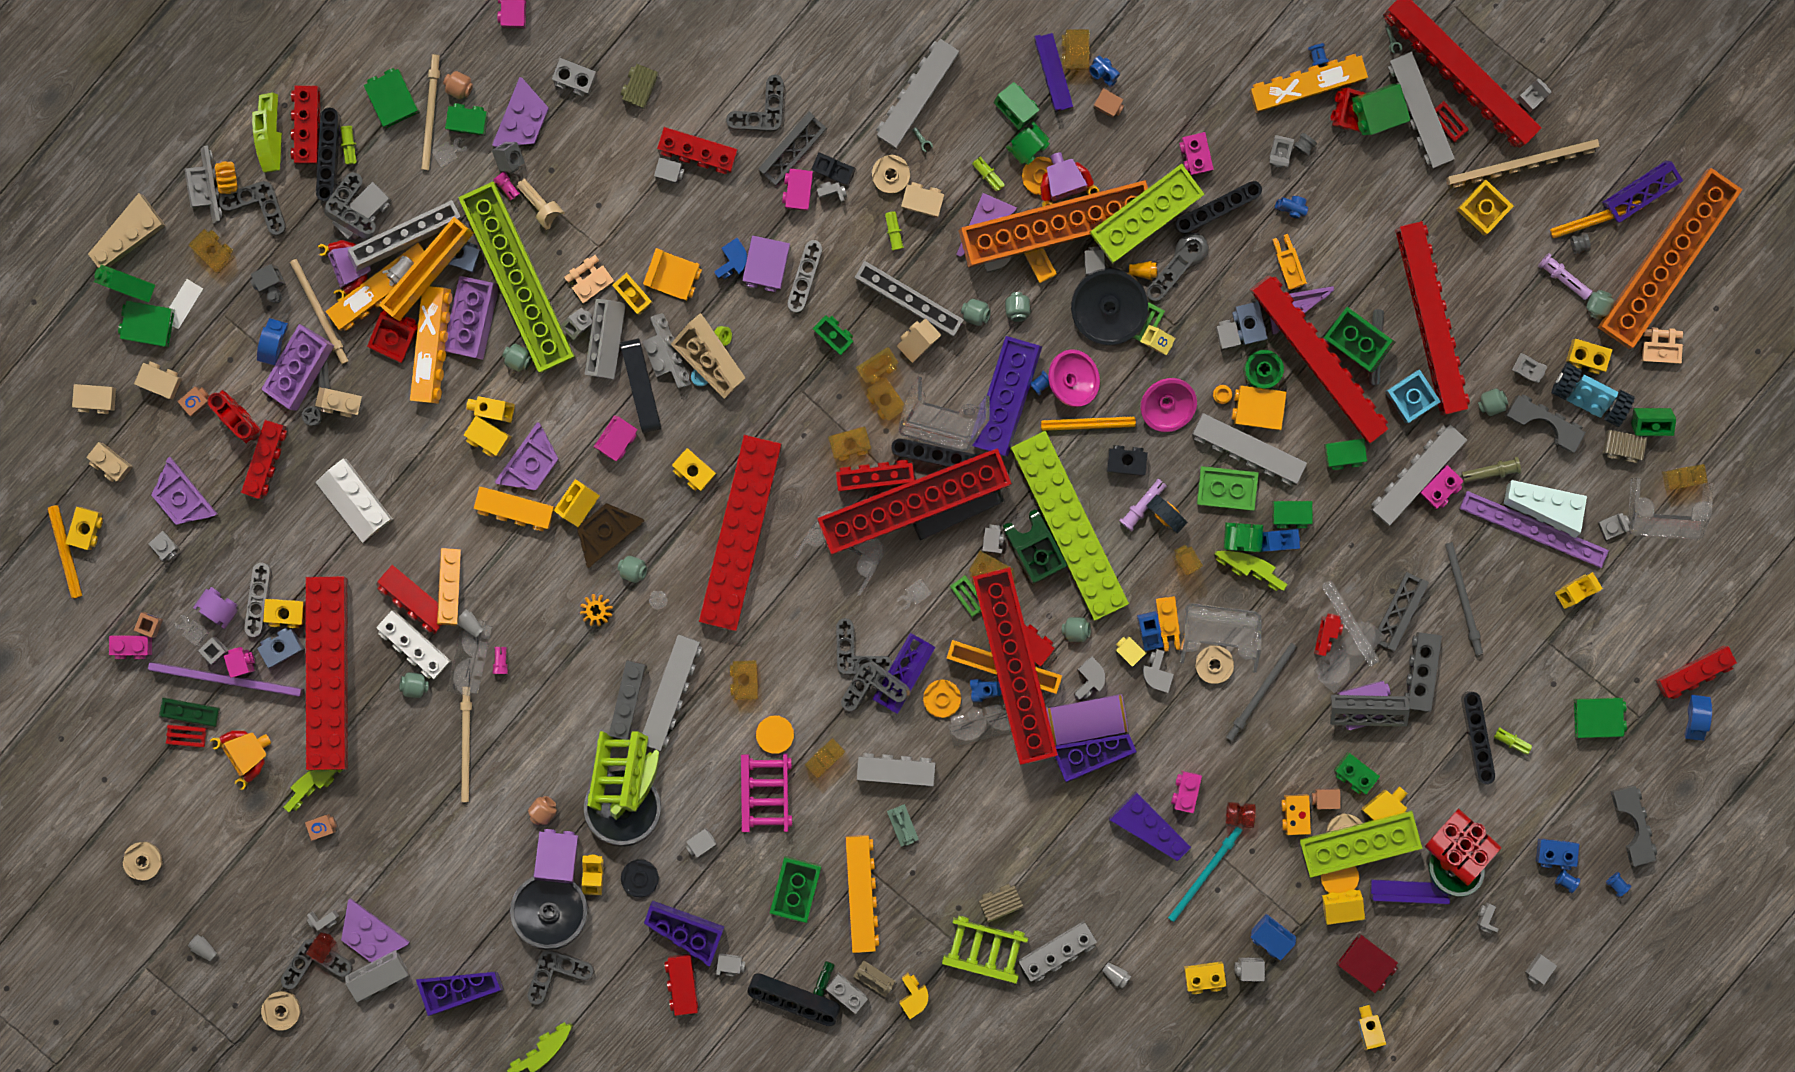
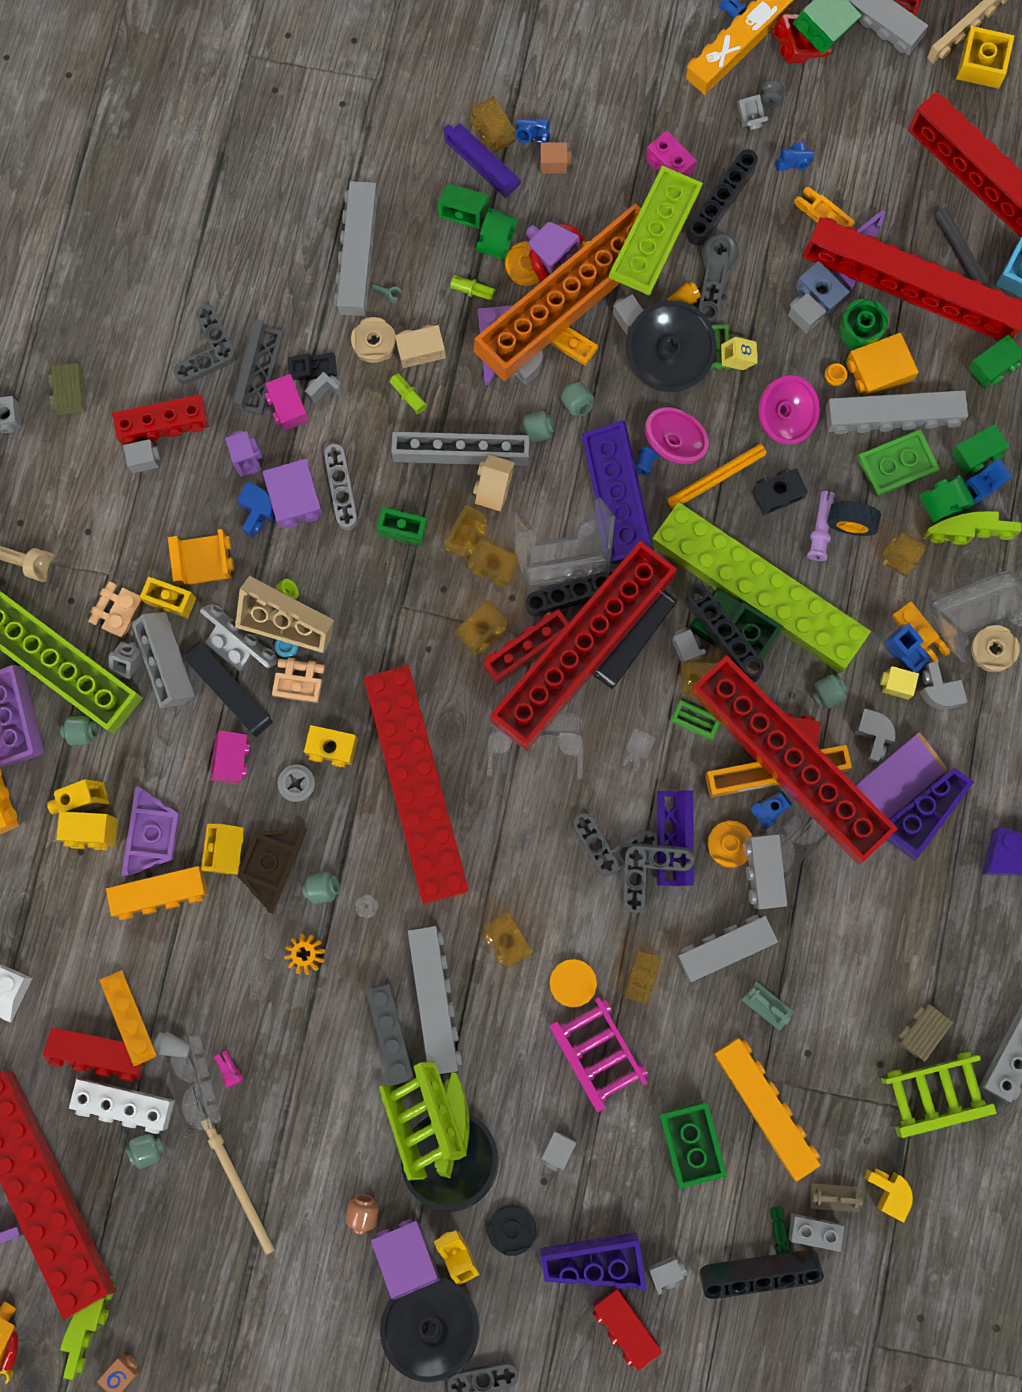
camera: 25 degrees left, 10 degrees down
green brick [1324,307,1396,373] -> none
none -> medium lavender brick [225,431,262,477]
none -> light nougat plate [272,657,325,703]
none -> light grey gear [278,765,315,802]
none -> black beam [685,583,764,683]
none -> light grey brick [743,834,787,909]

